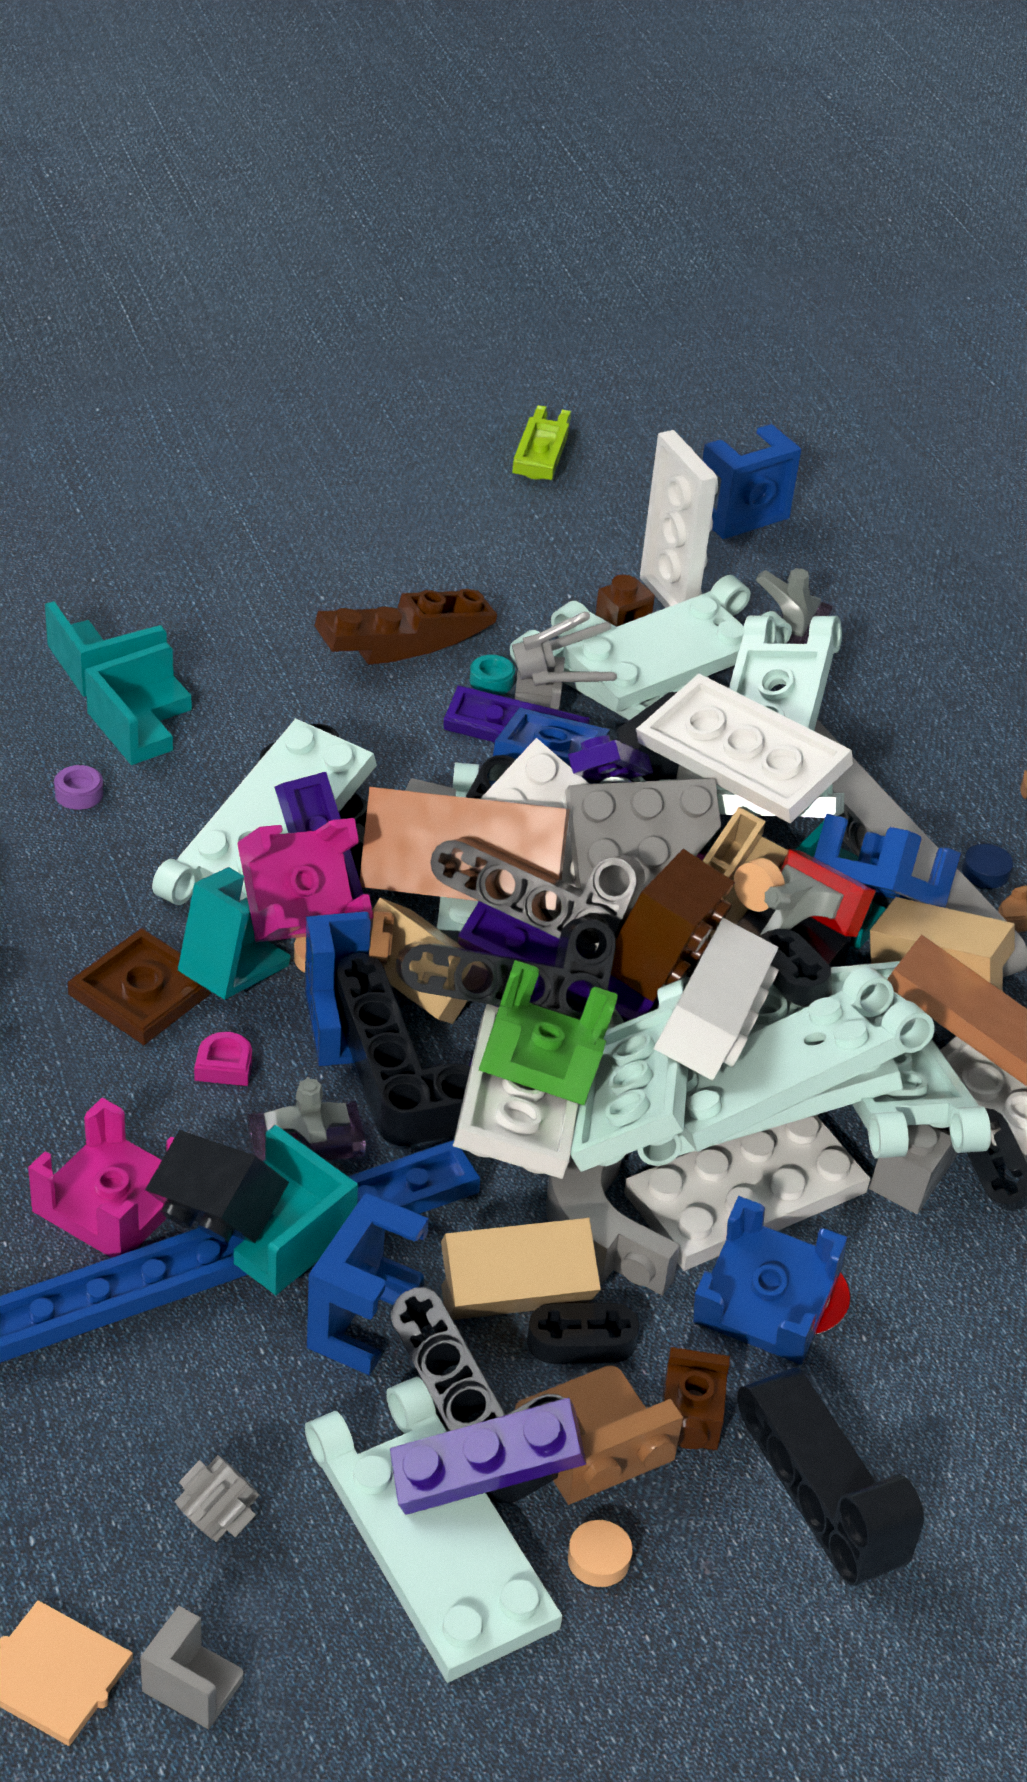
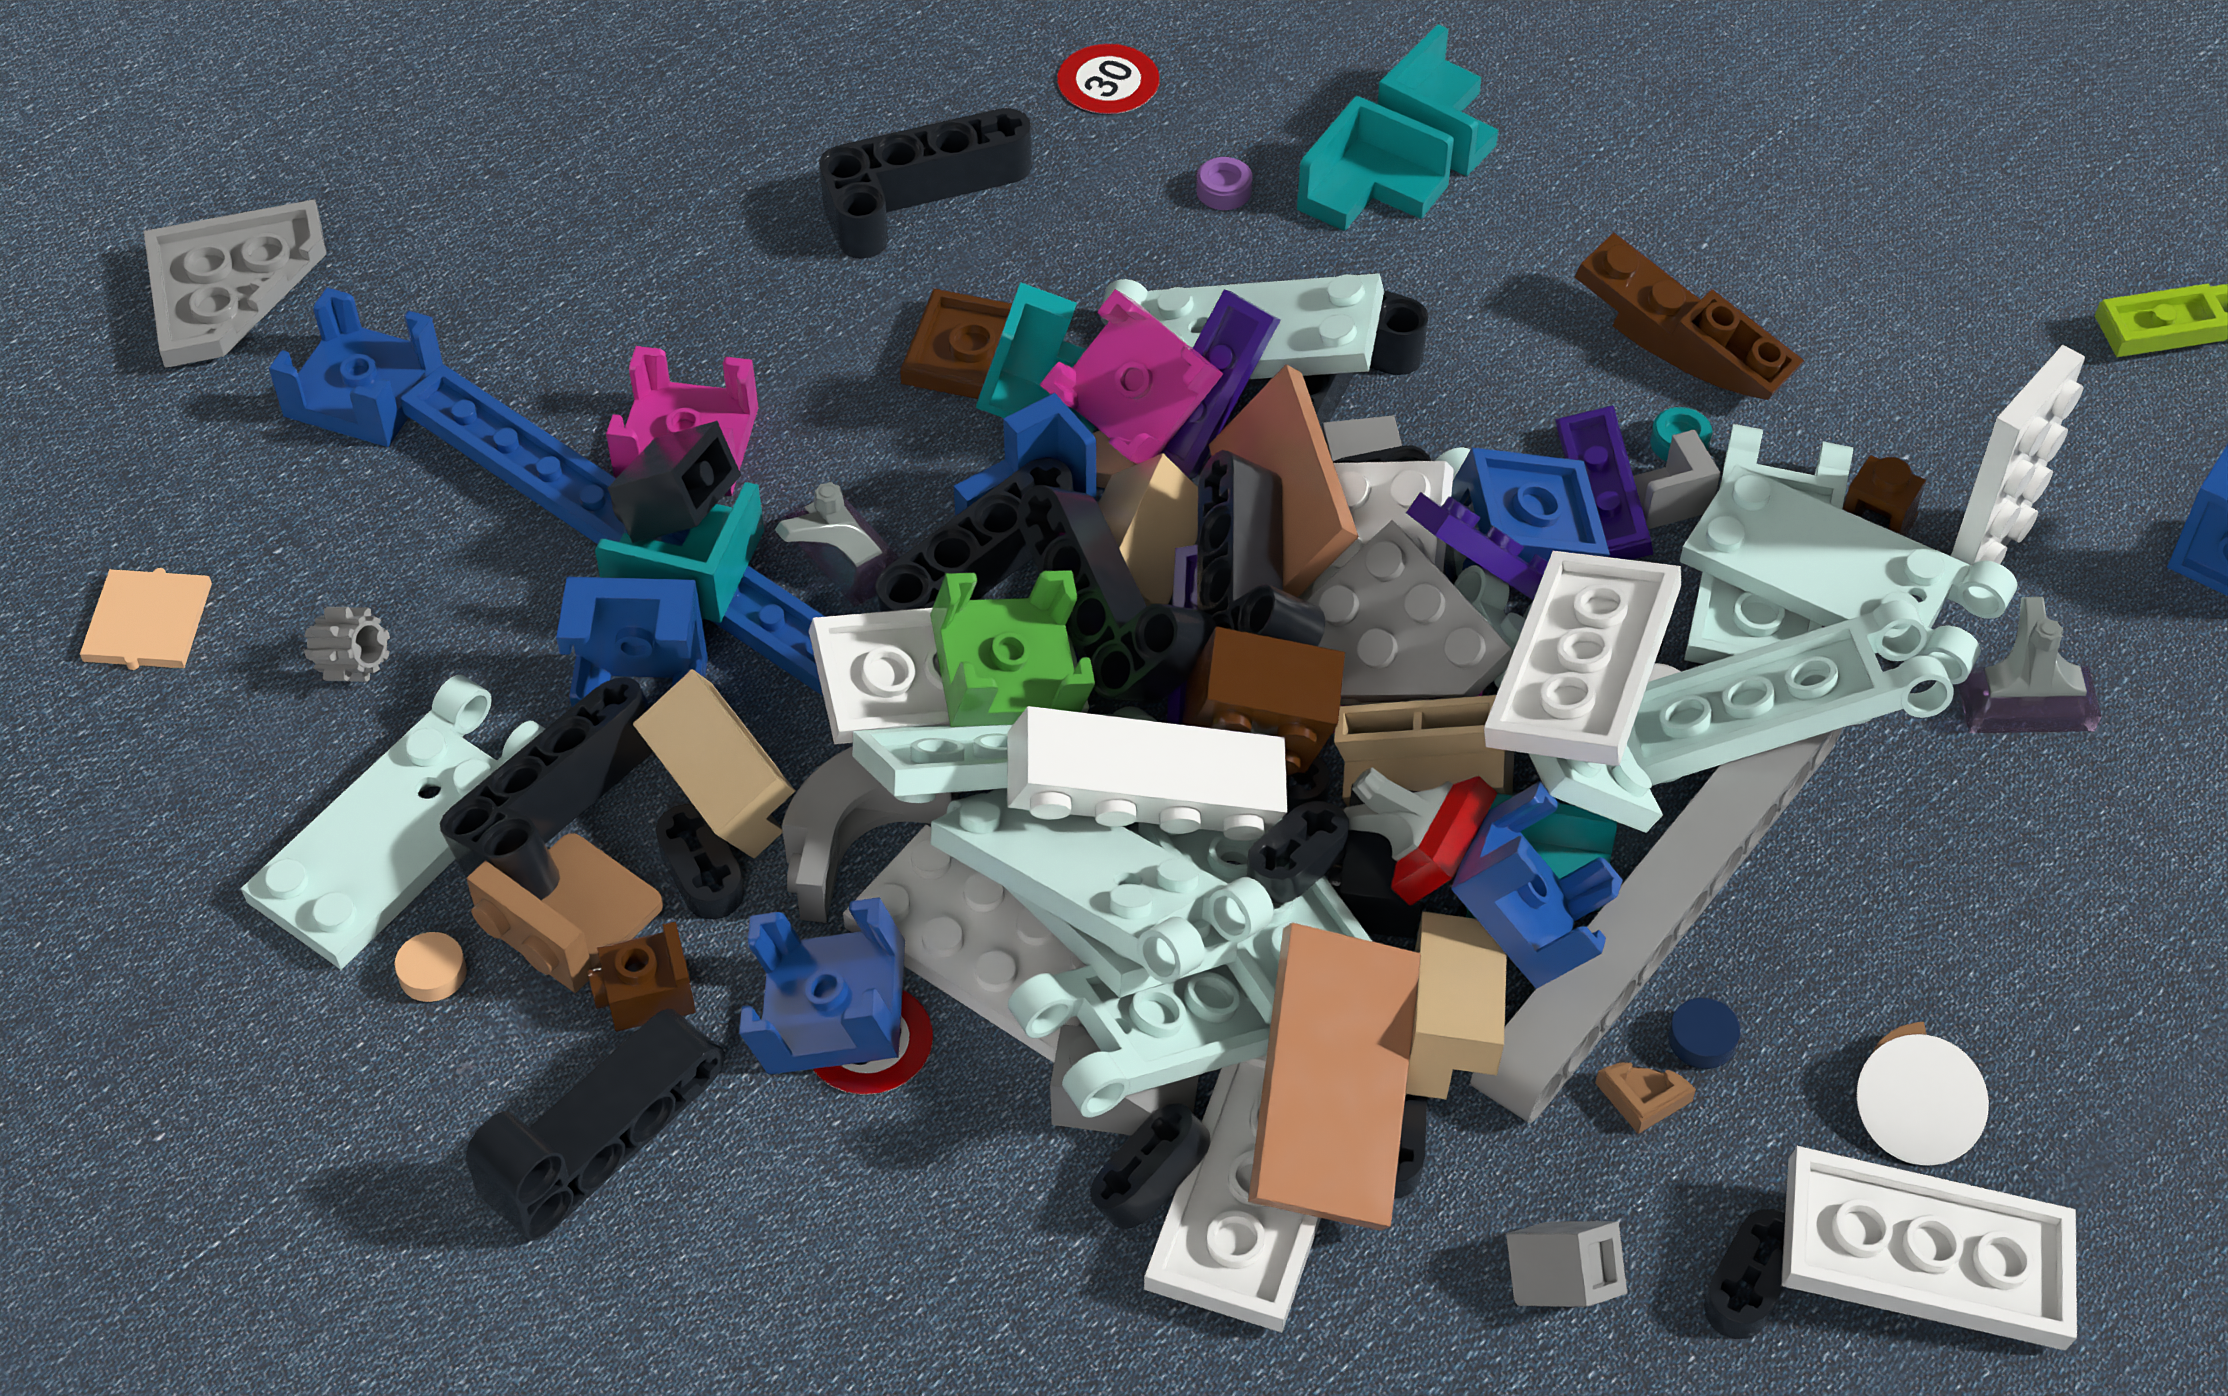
camera: 70 degrees right, 10 degrees up
light grey panel [140,1606,243,1729] -> none
dark pink tile [194,1032,252,1086] -> none
medium nougat tile [369,911,395,964] -> none
plate [390,1398,587,1515] -> none
light grey plant [512,612,617,686] -> none
light nougat tile [734,858,785,912] -> none

